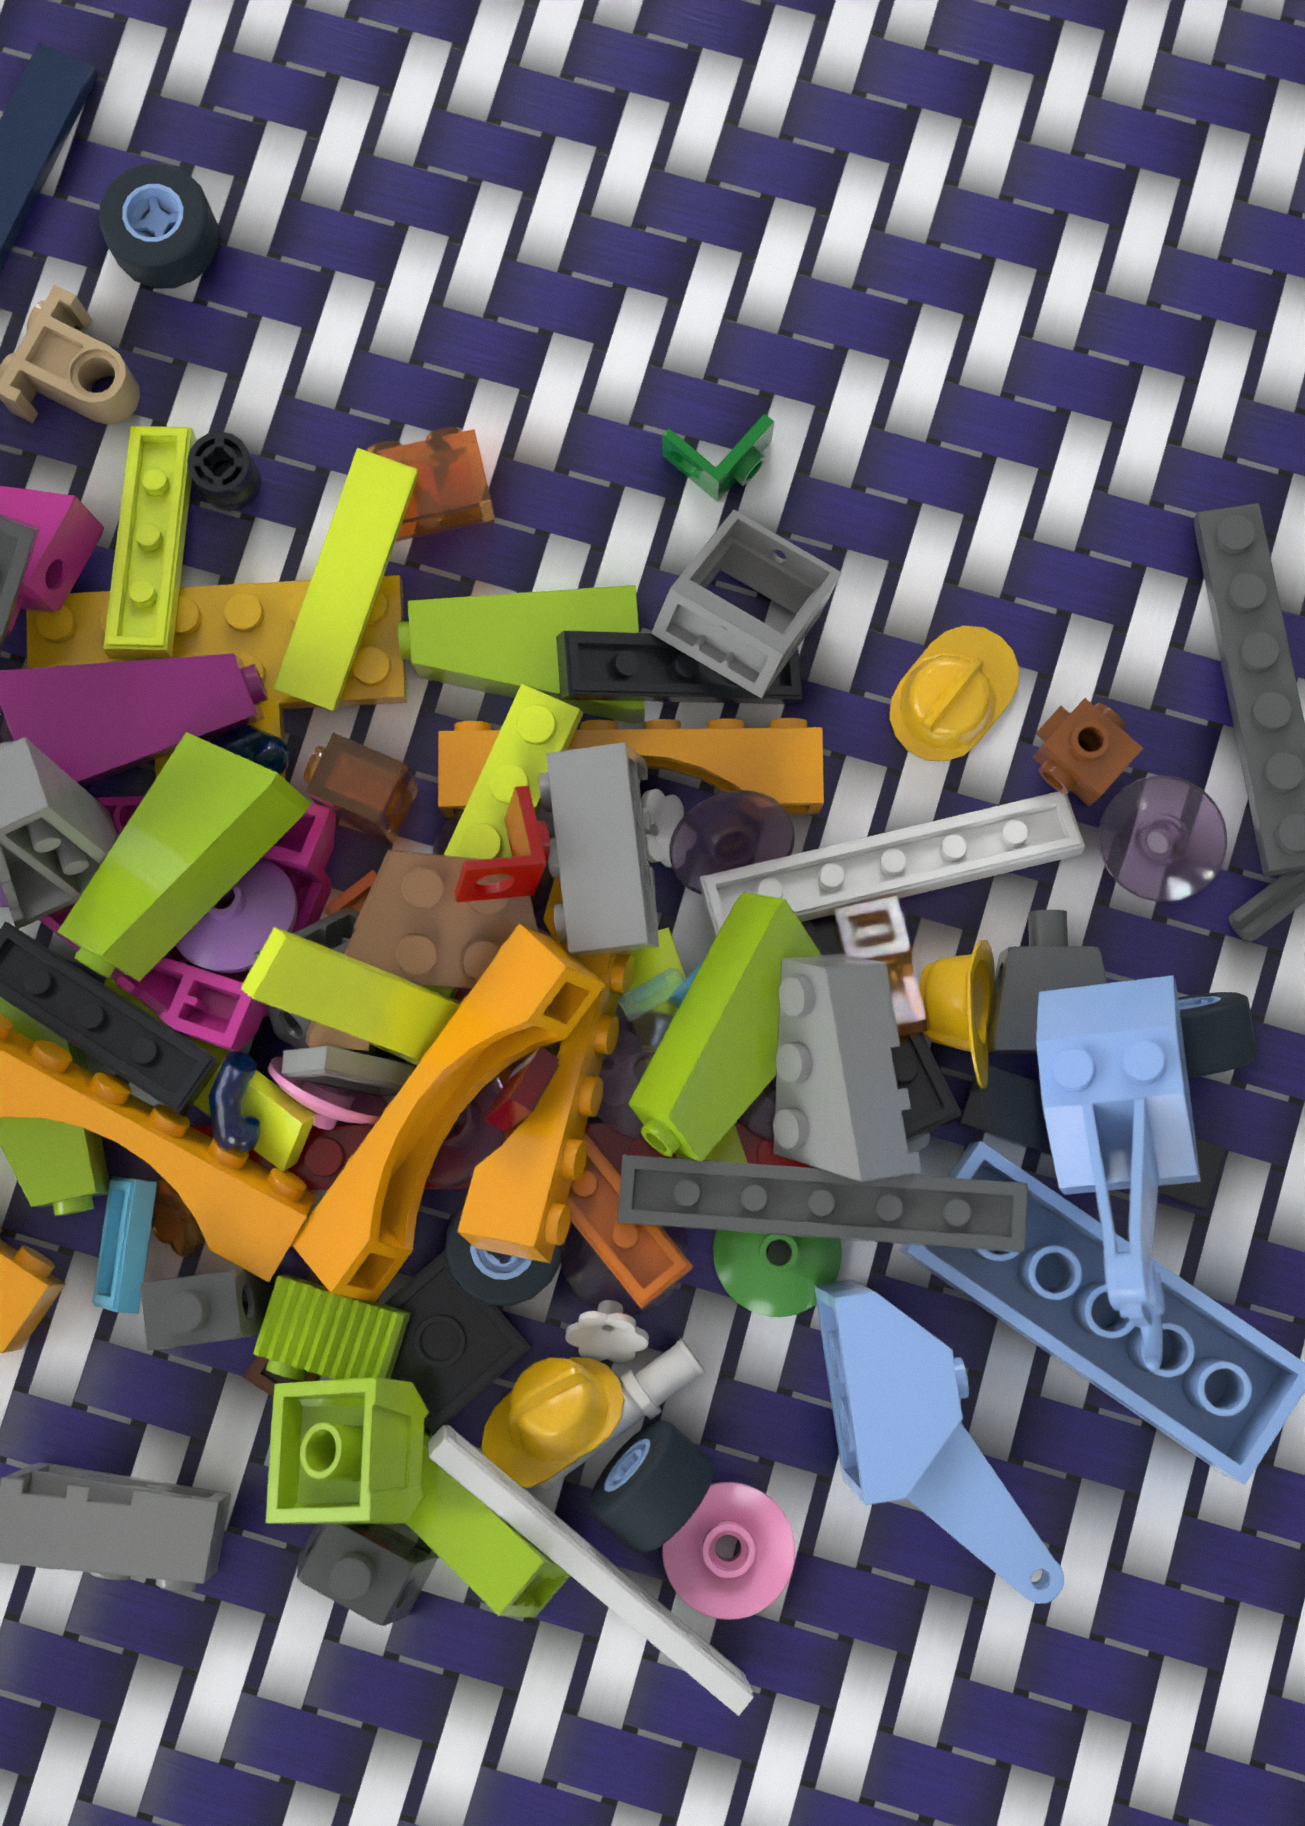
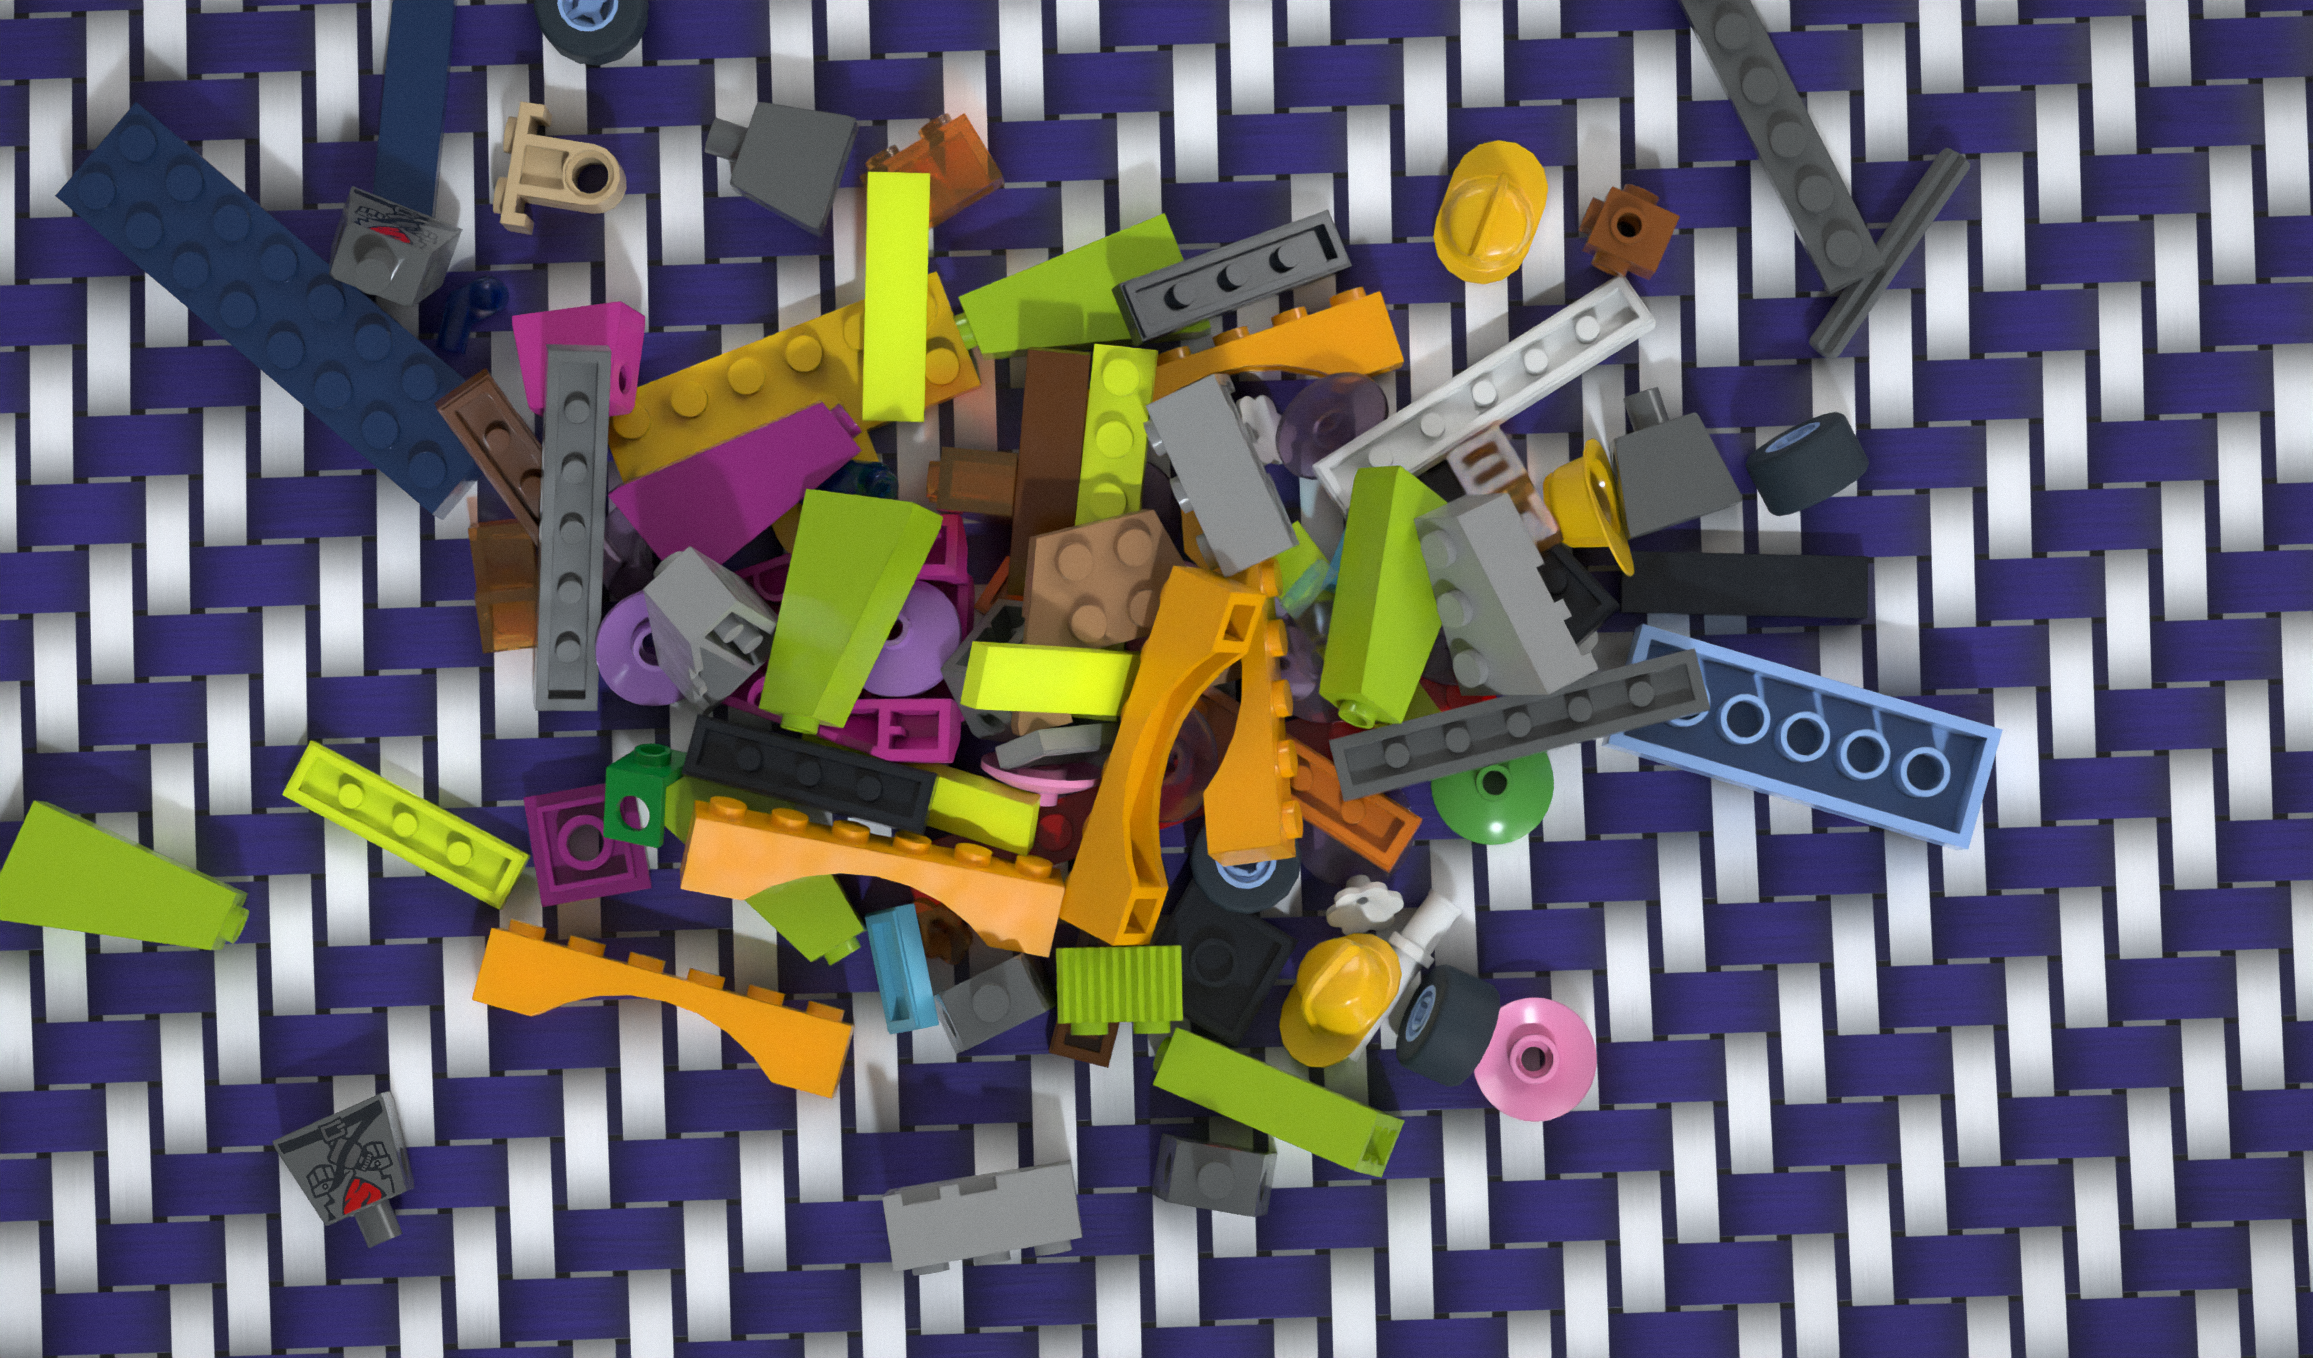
camera: 20 degrees left, 5 degrees up
neon yellow tile [103,426,196,659] -> none
black wheel [187,431,261,511] -> none
clear blue arm [208,1051,261,1152] -> none
lime slope [266,1377,429,1524] -> none
white tile [428,1425,754,1716] -> none
red bracket [455,786,550,903] -> none
dark red tile [484,1046,560,1132] -> none
light grey window [651,510,842,699] -> none
green bracket [662,414,774,502] -> none
light blue slope [814,1279,1064,1604] -> none
light blue slope [1036,975,1201,1371] -> none
clear purple dish [1098,775,1227,902] -> none
none -> dark grey torso [705,102,859,237]
none -> reddish brown tile [1007,347,1091,596]

